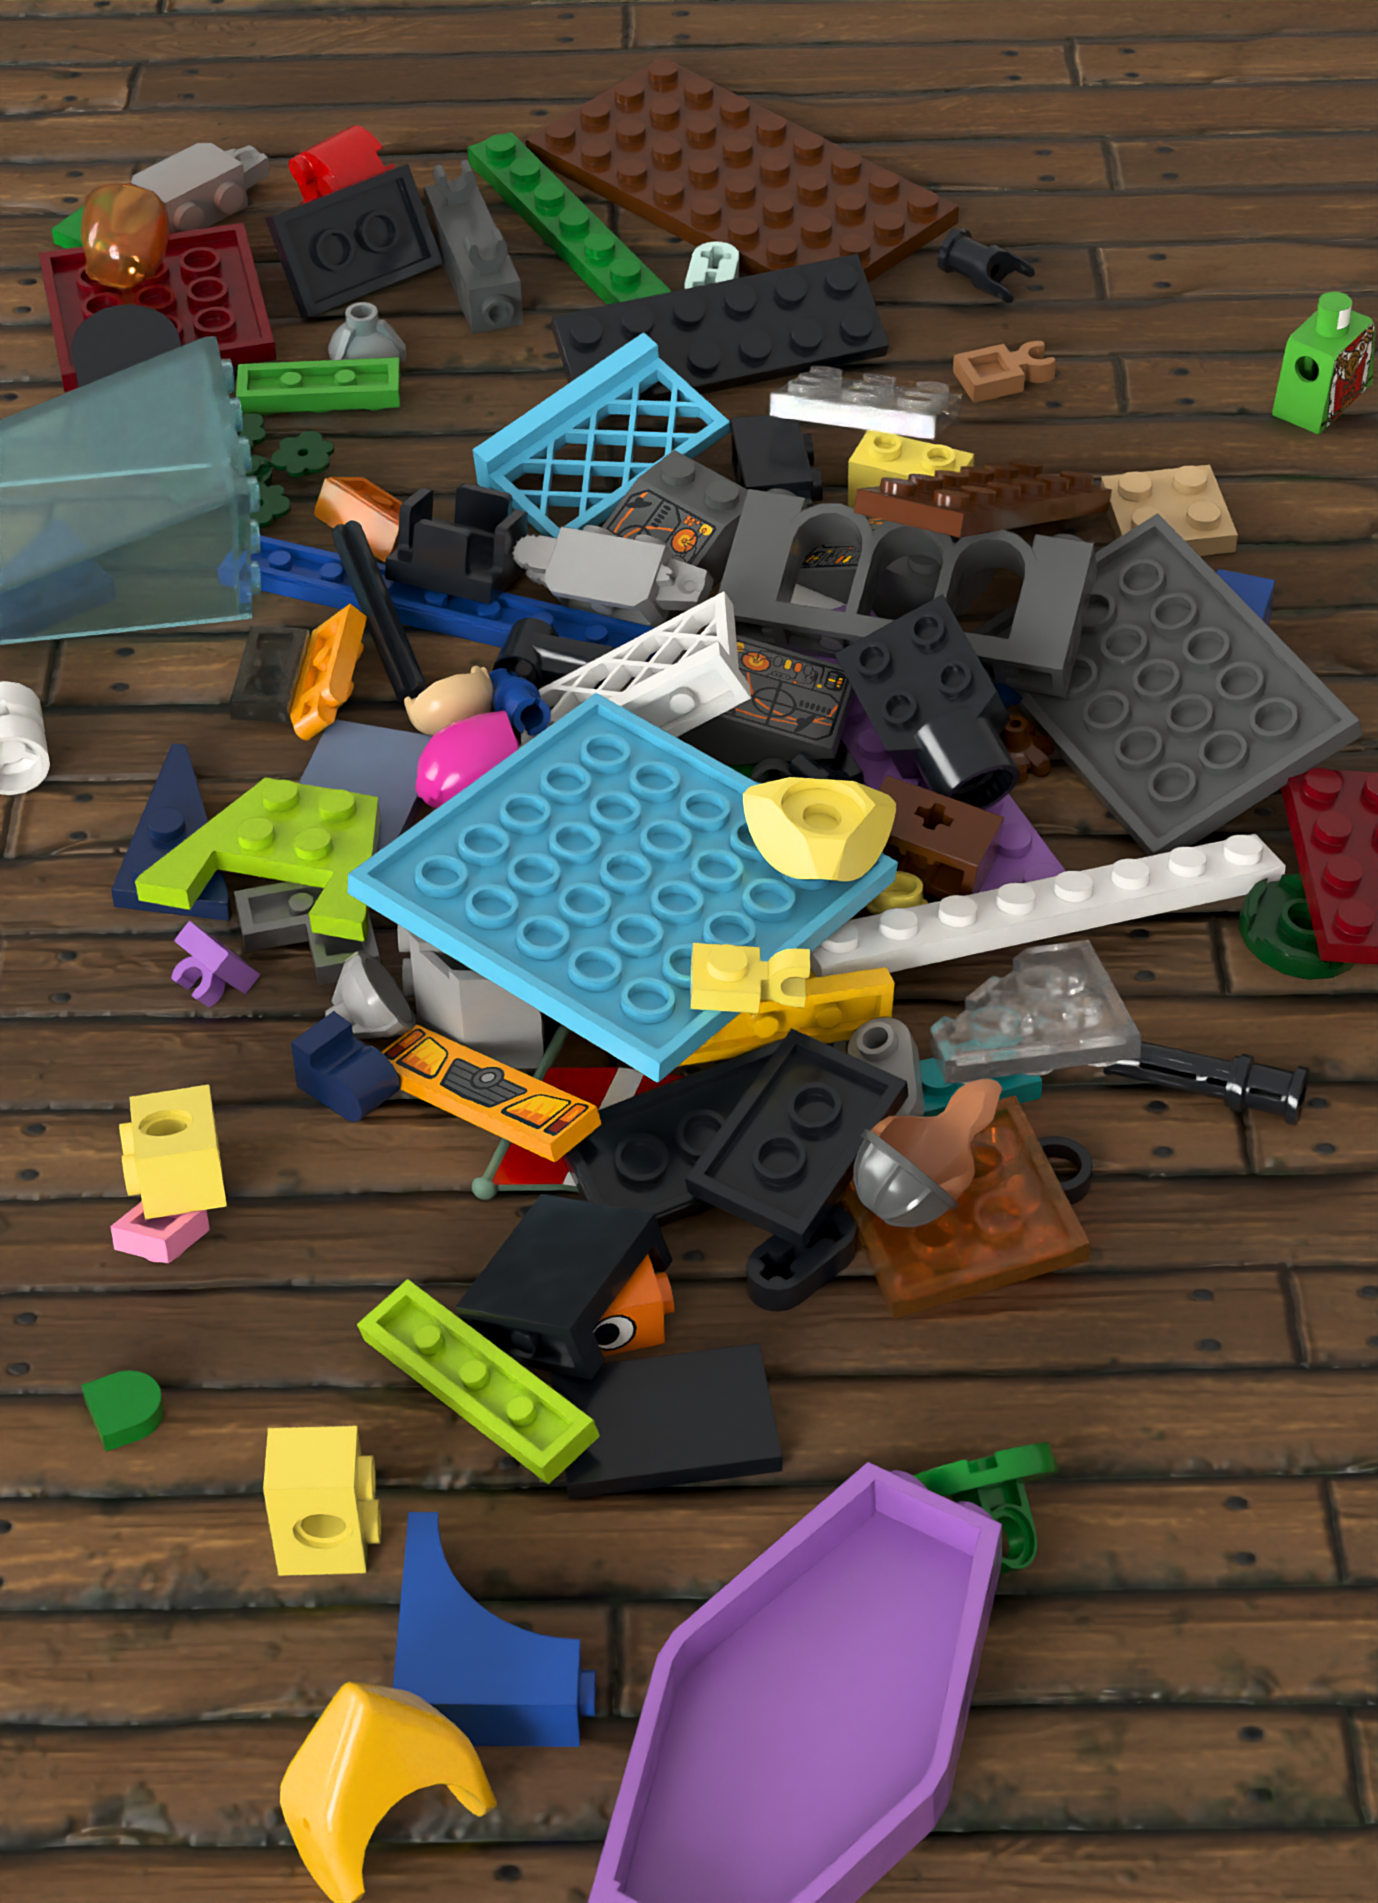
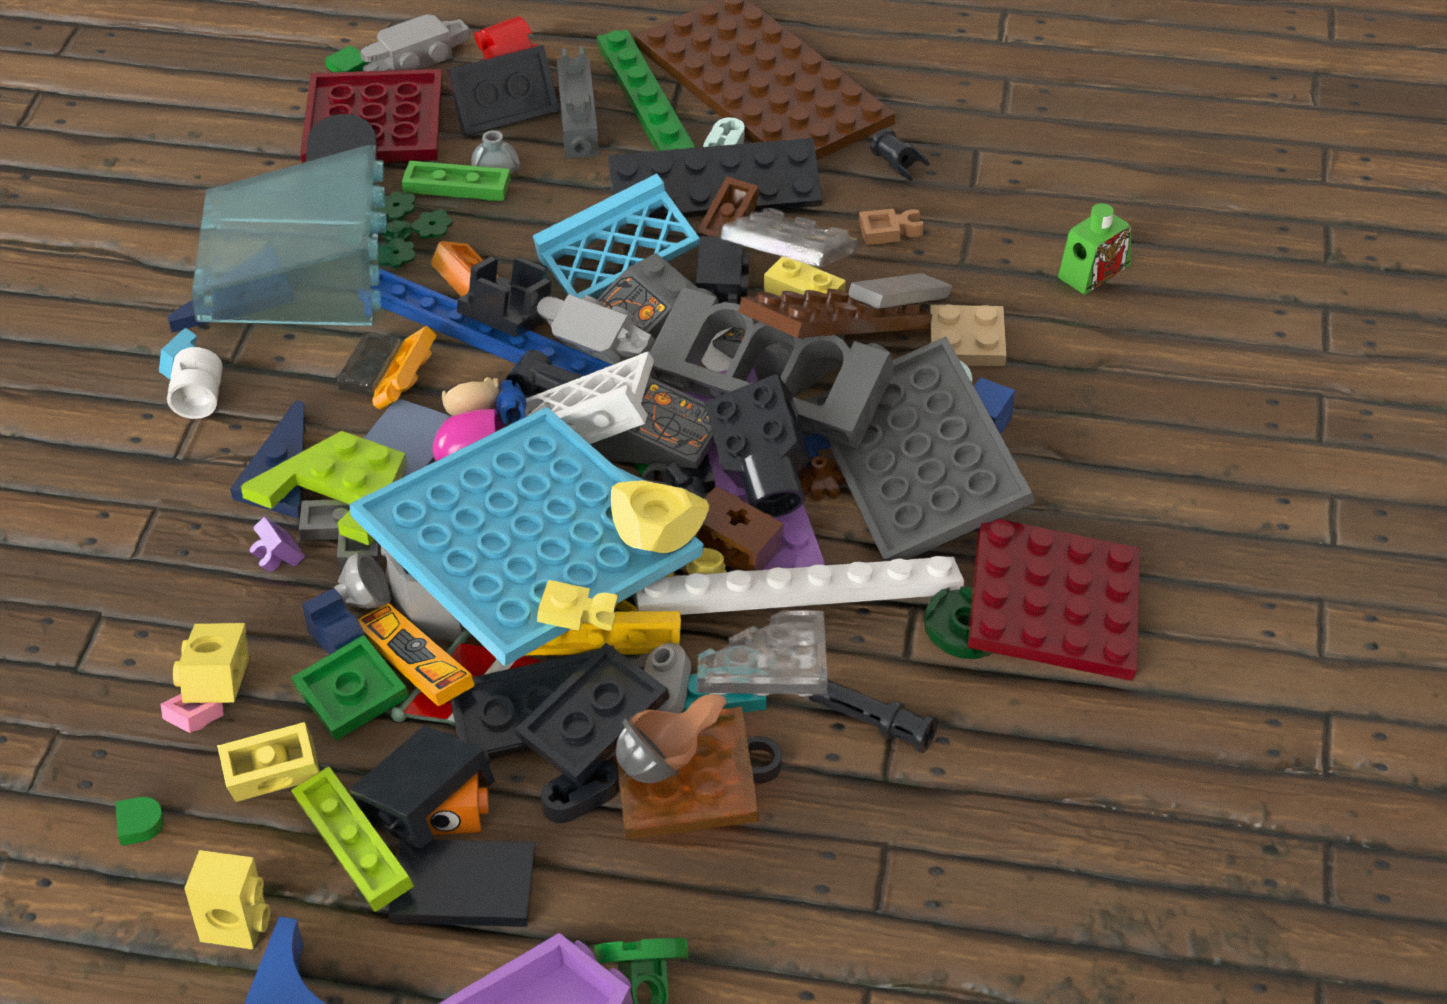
camera: 10 degrees right, 0 degrees up
clear orange piece [81,183,169,289] -> none
black axle [332,520,427,704] -> none
none -> light yellow brick [217,722,320,802]
none -> green plate [291,635,409,741]
none -> reddish brown slope [697,176,759,238]
none -> light grey tile [848,273,952,309]

